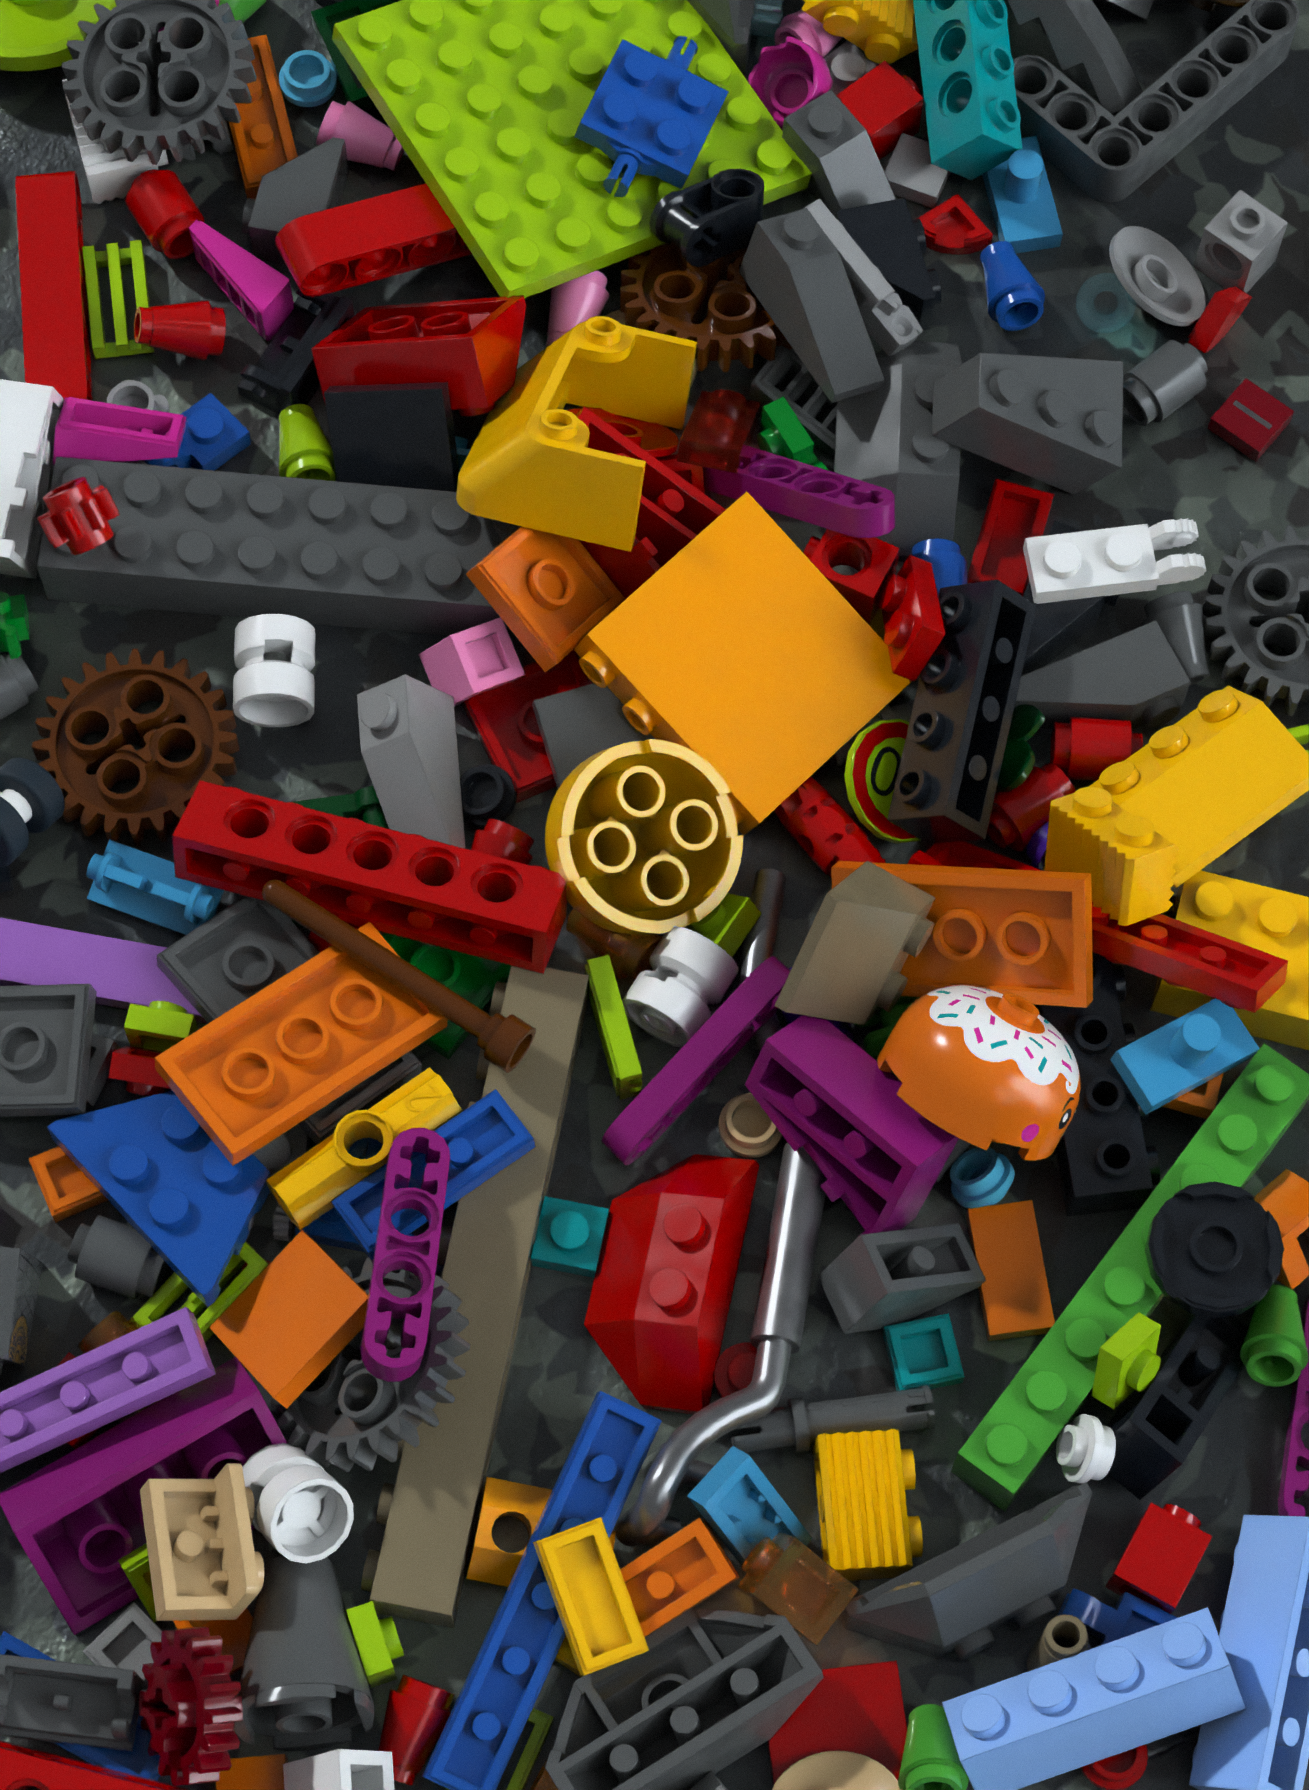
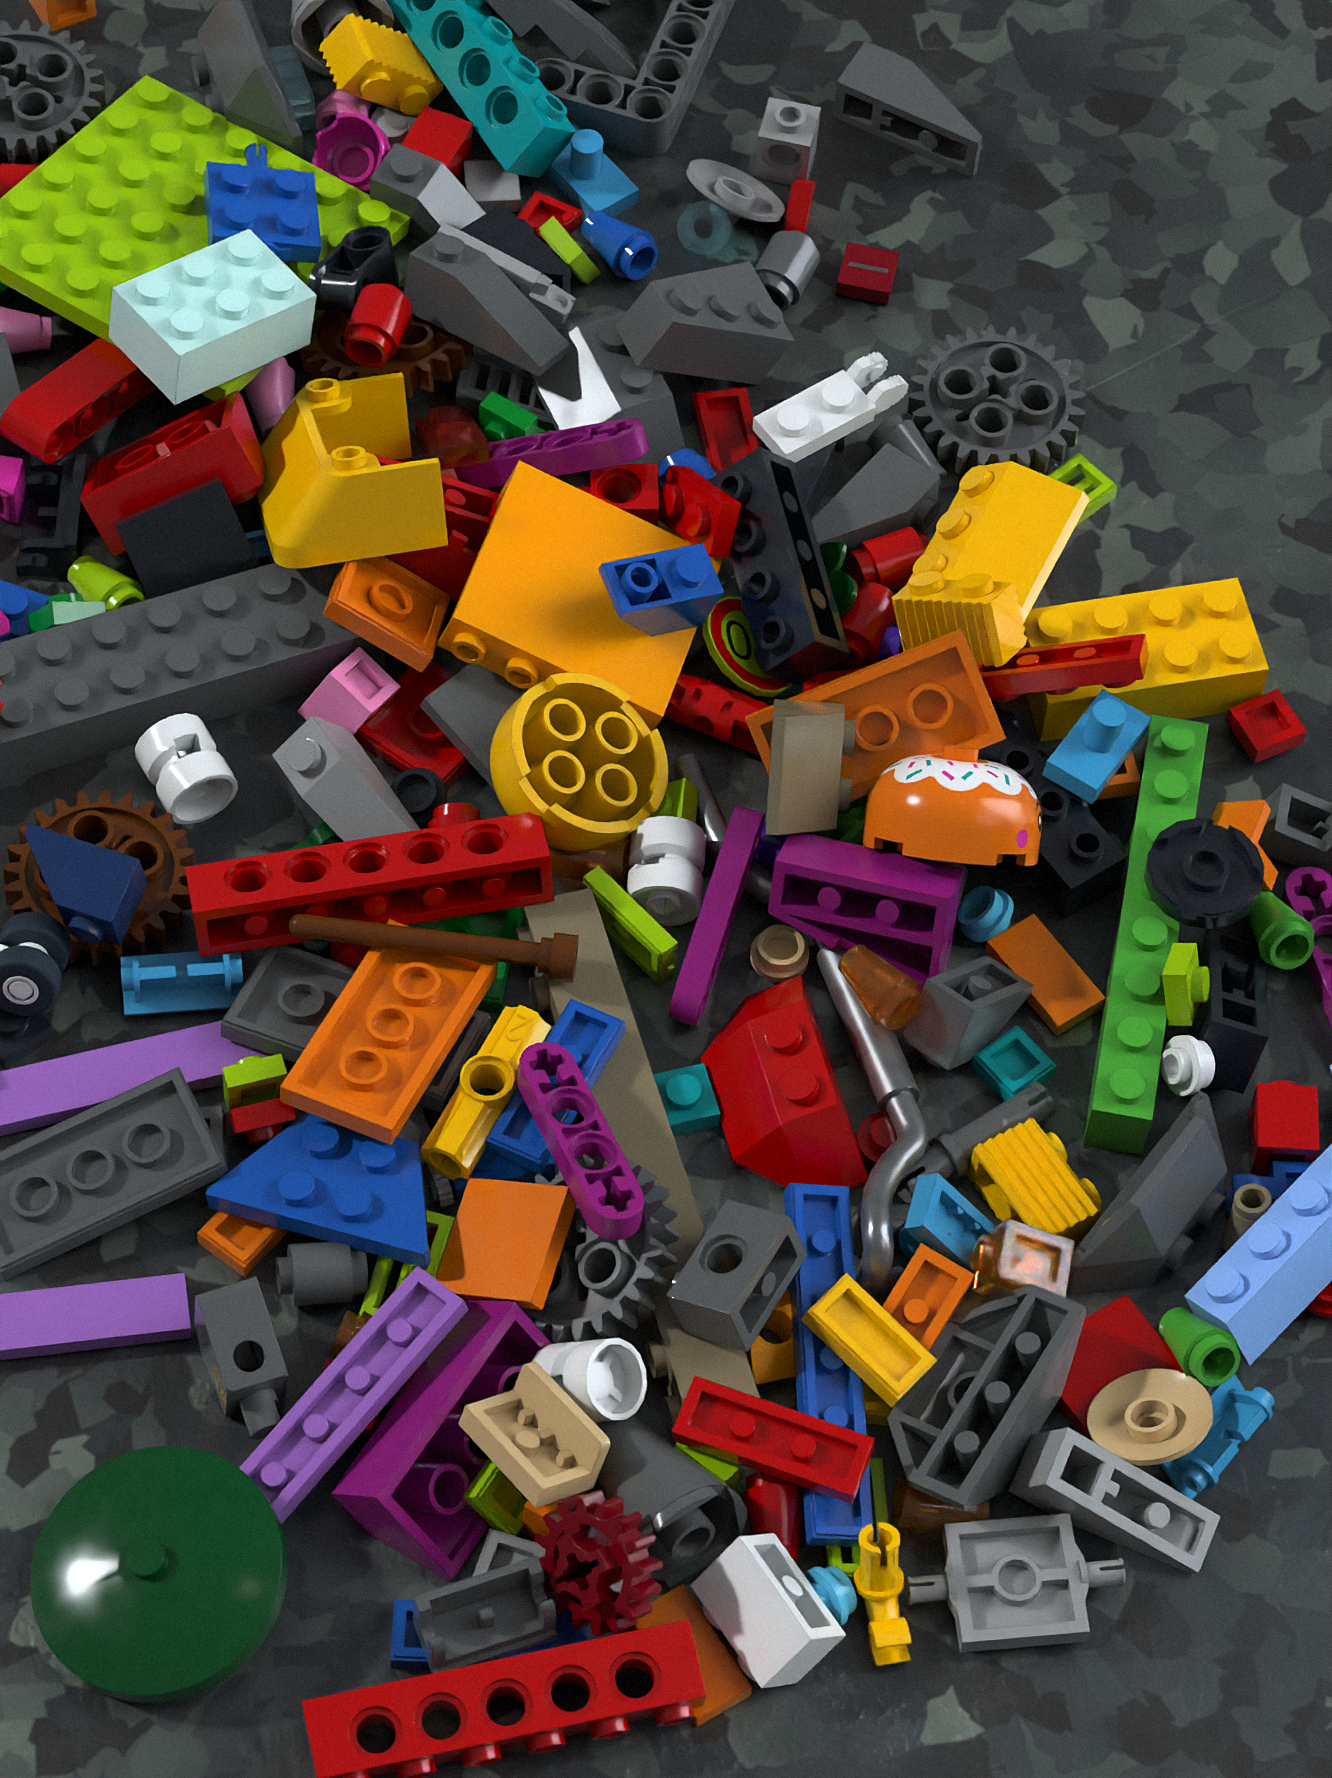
camera: 30 degrees left, 10 degrees down
none -> dark blue slope [24,824,148,945]
none -> plate [28,593,106,634]
none -> light aqua brick [108,229,316,405]
none -> red brick [344,283,412,367]
none -> lime tile [539,216,602,285]
none -> blue slope [598,543,724,636]
none -> dark grey brick [666,1199,807,1352]
none -> red plate [672,1375,875,1504]
none -> clear orange cone [838,945,923,1030]

